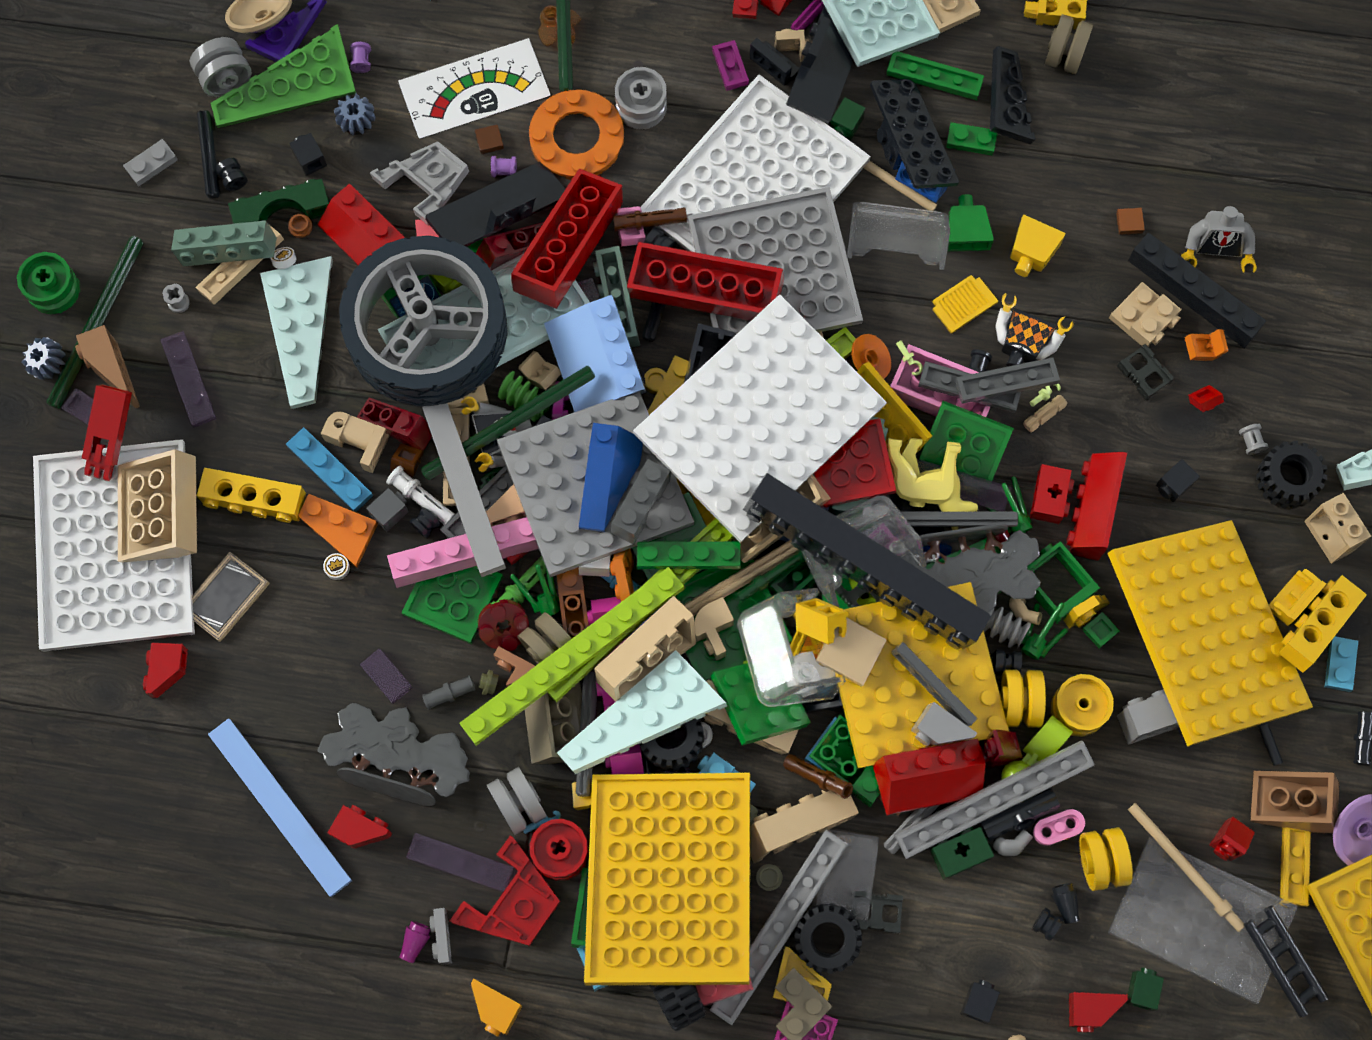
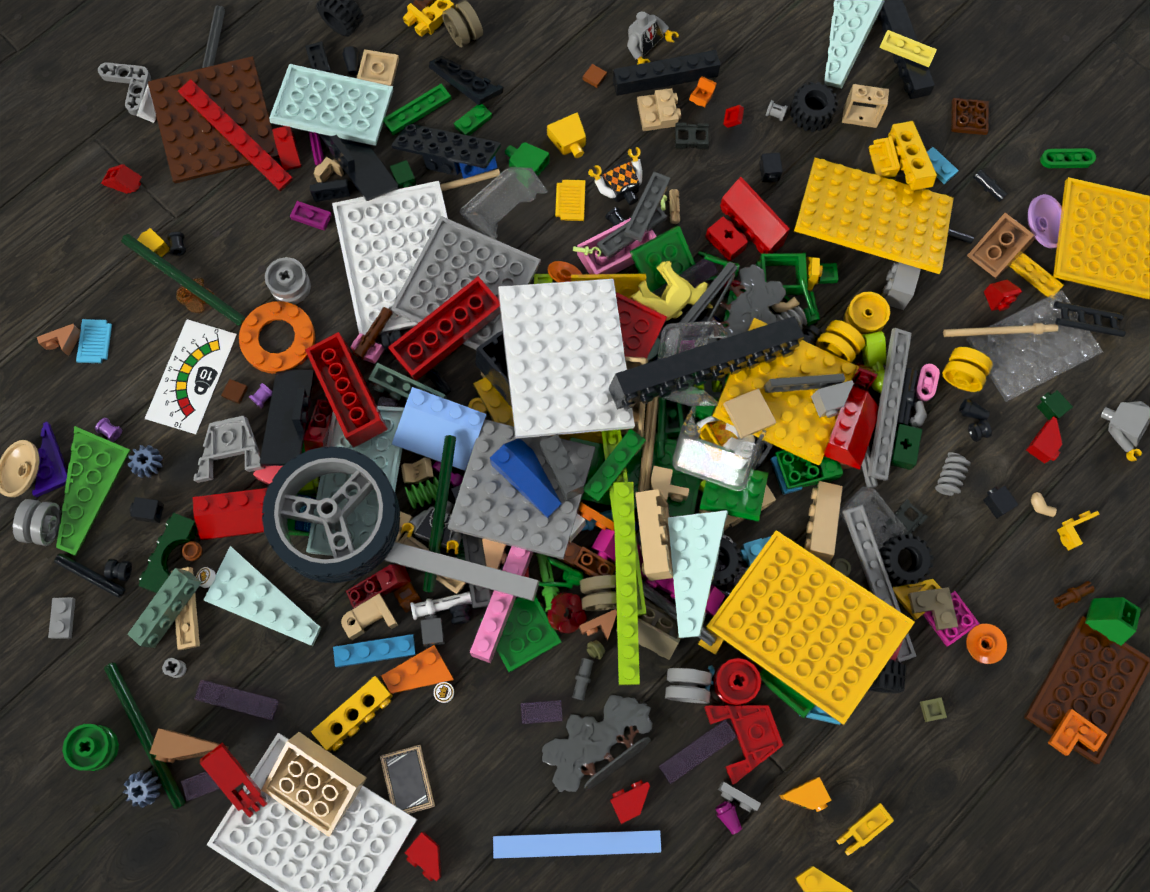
camera: 55 degrees left, 0 degrees up
reddish brown pin [783,754,853,799] -> none
yellow hinge [796,598,849,644] -> none
none -> light grey piece [935,452,971,496]

